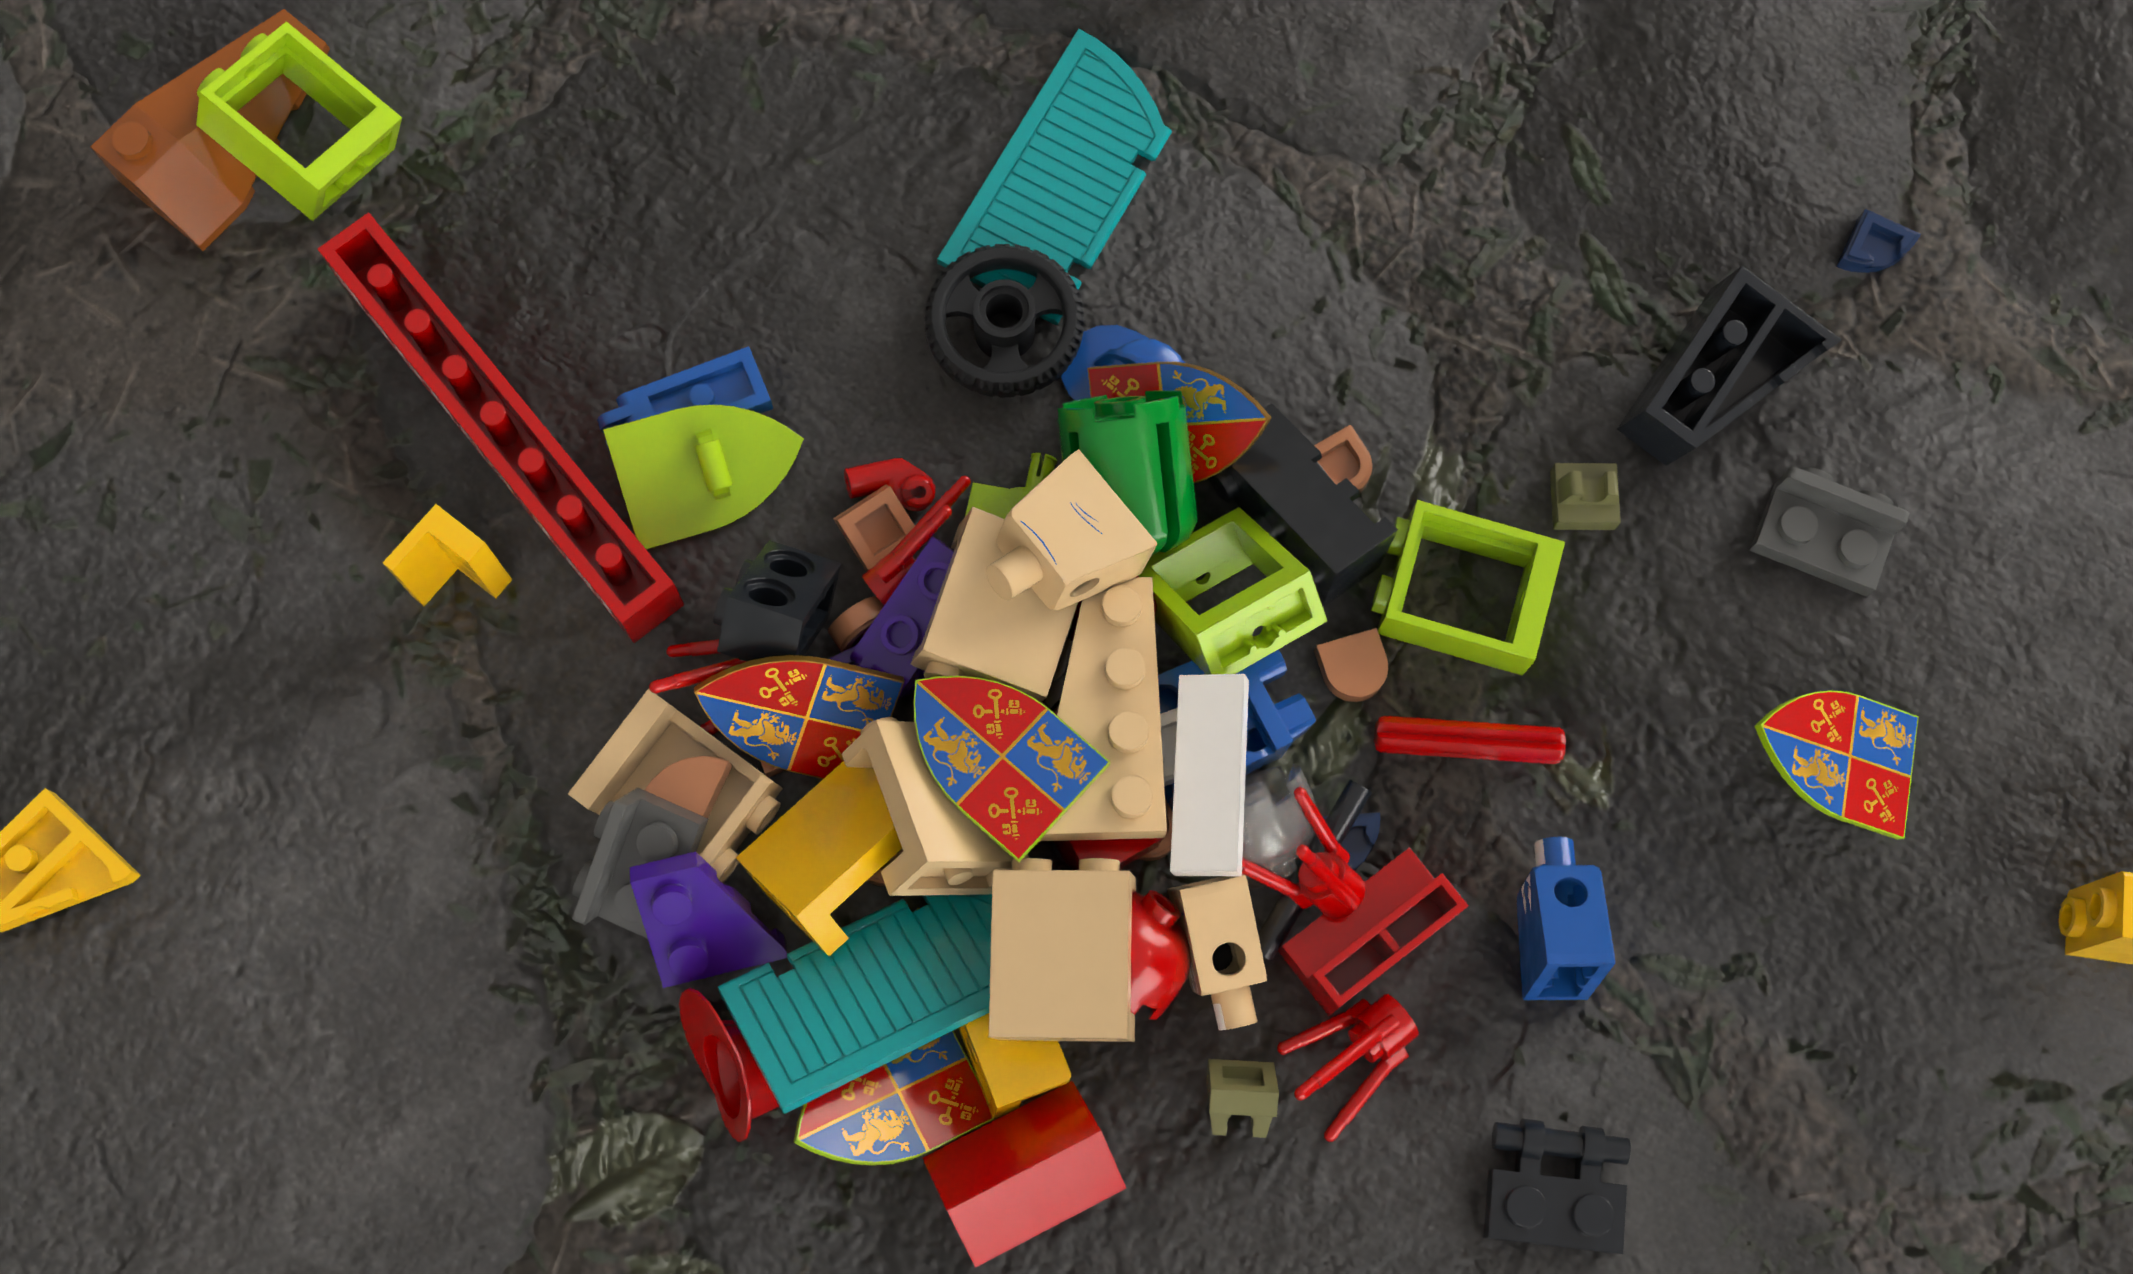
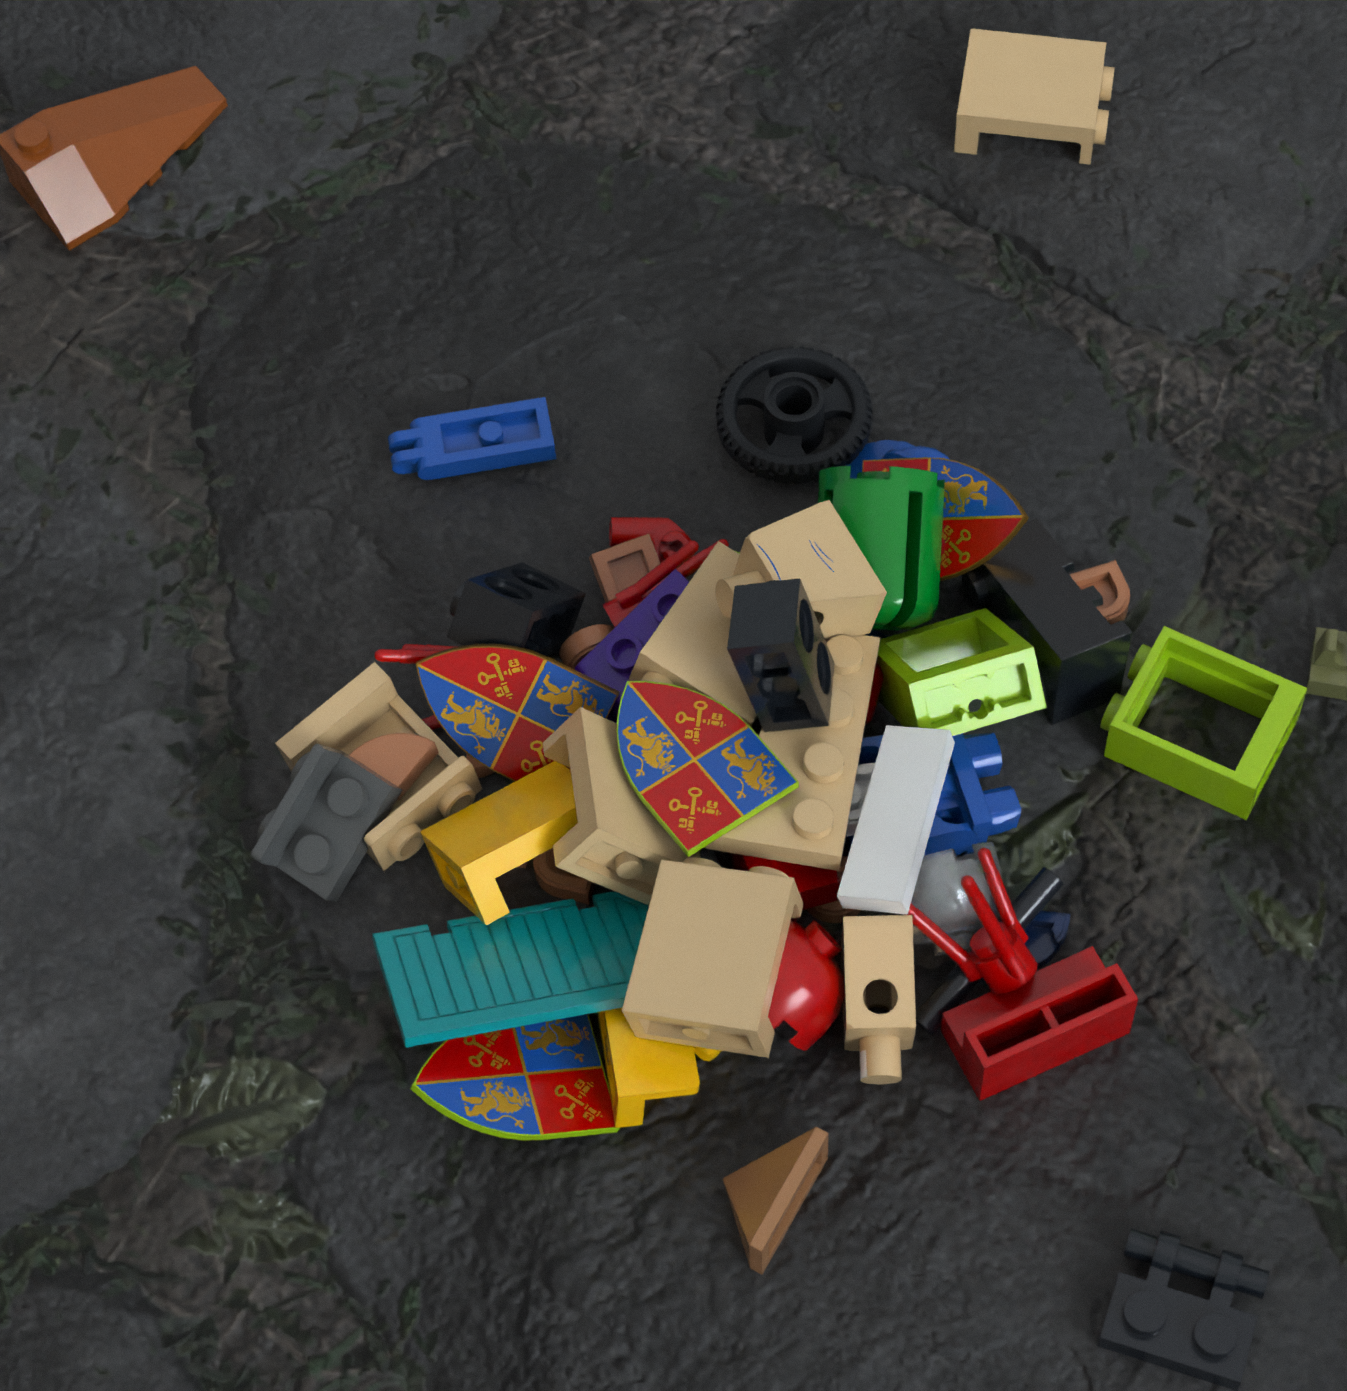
camera: 20 degrees right, 15 degrees down
lime window [196,21,402,221] -> none
red brick [317,212,685,643] -> none
yellow panel [383,504,512,606] -> none
lime shield [603,405,804,549] -> none
dark purple wing [630,851,787,988] -> none
red piece [679,988,779,1142] -> none
piece [922,1081,1126,1268] -> none
teal piece [937,29,1172,325] -> none
olive tile [1206,1059,1279,1138] -> none
red plant [1277,994,1419,1142] -> none
nougat tile [1314,628,1388,702] -> none
red axle [1374,716,1566,764] -> none
blue torso [1517,837,1615,1000] -> none
none -> medium nougat slope [722,1127,829,1275]
none -> black brick [727,578,835,732]

